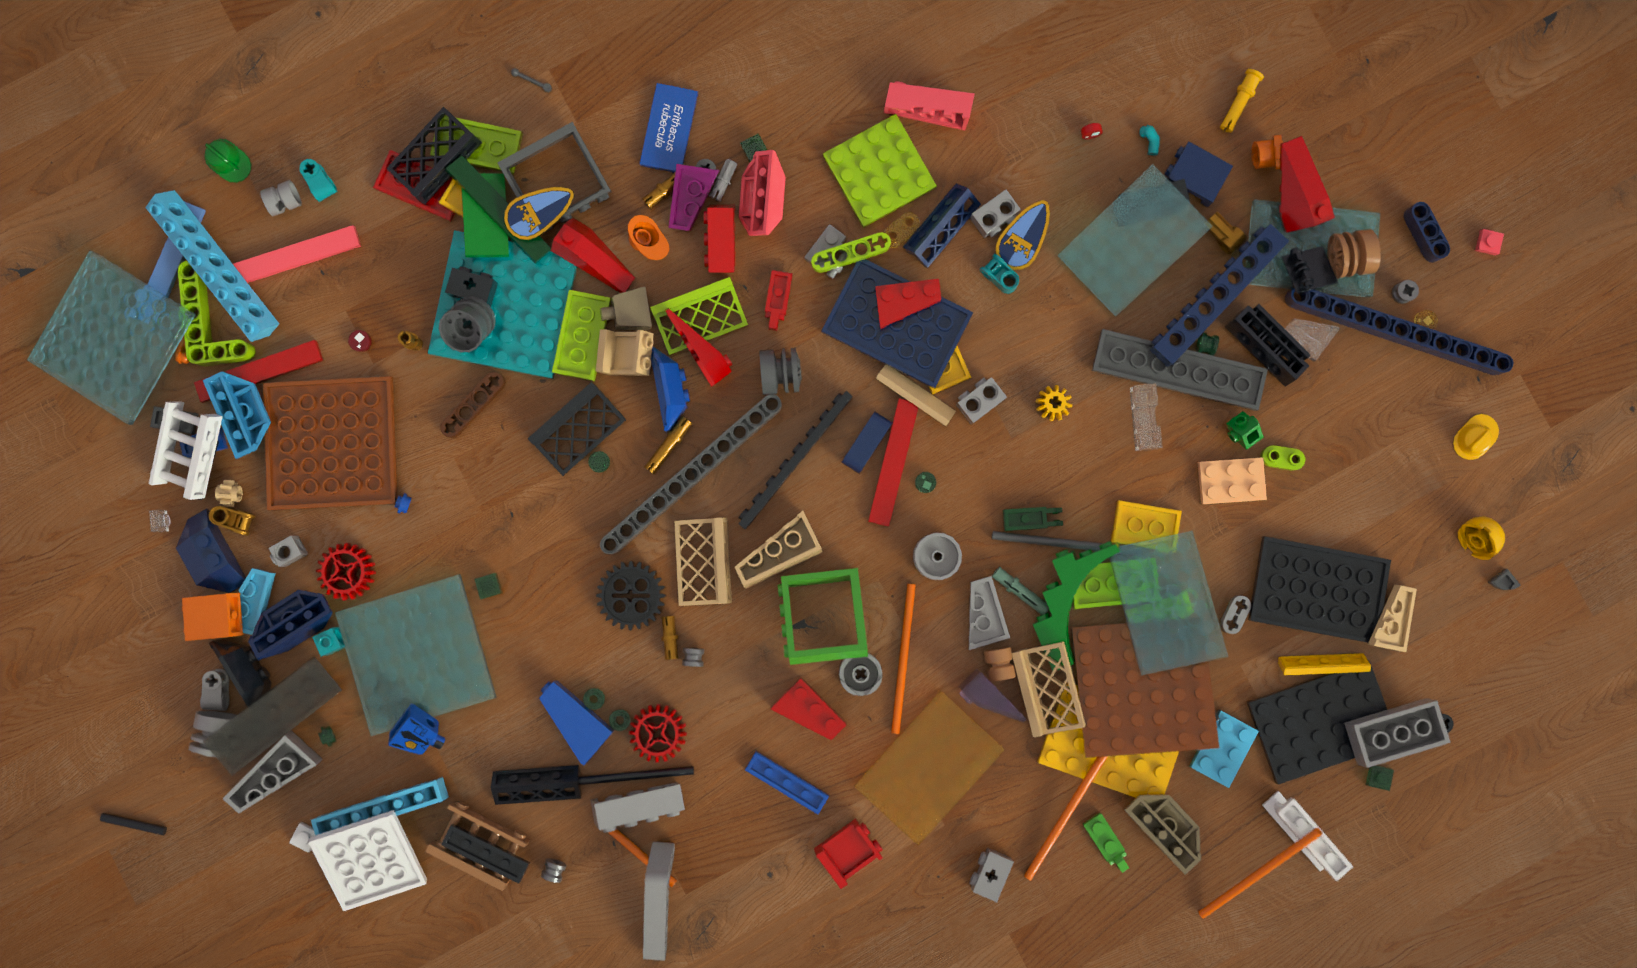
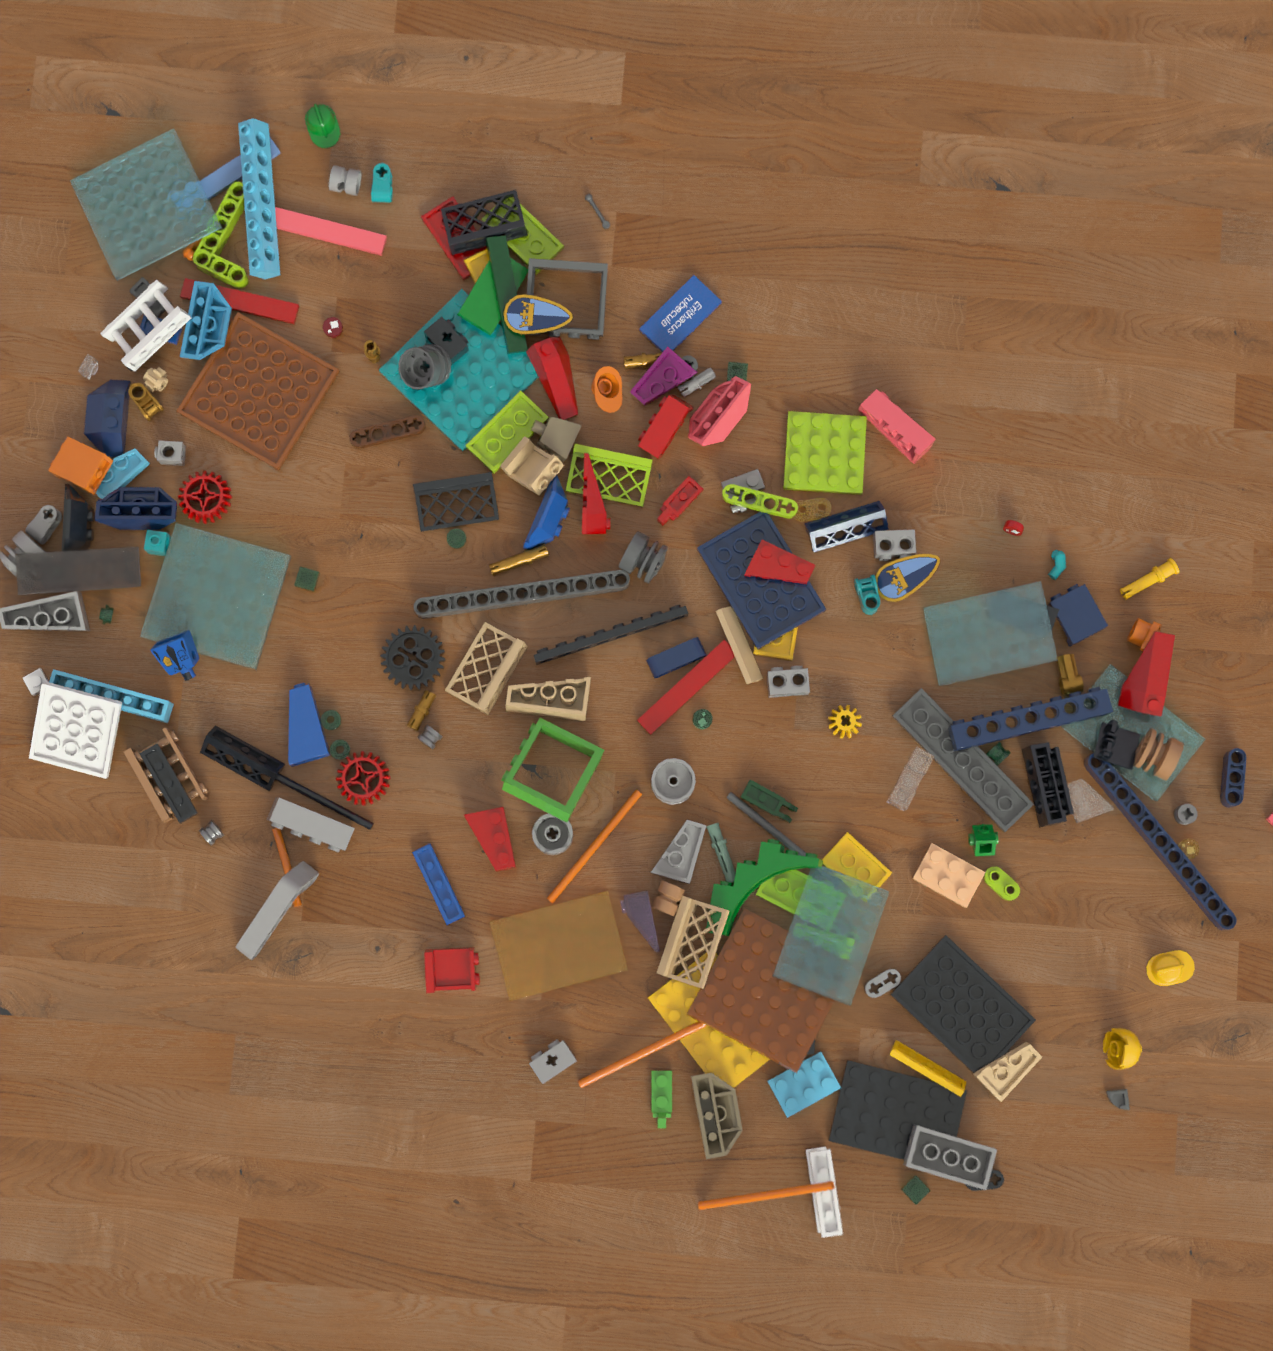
camera: 30 degrees right, 5 degrees down
blue plate [395,493,412,514] -> none

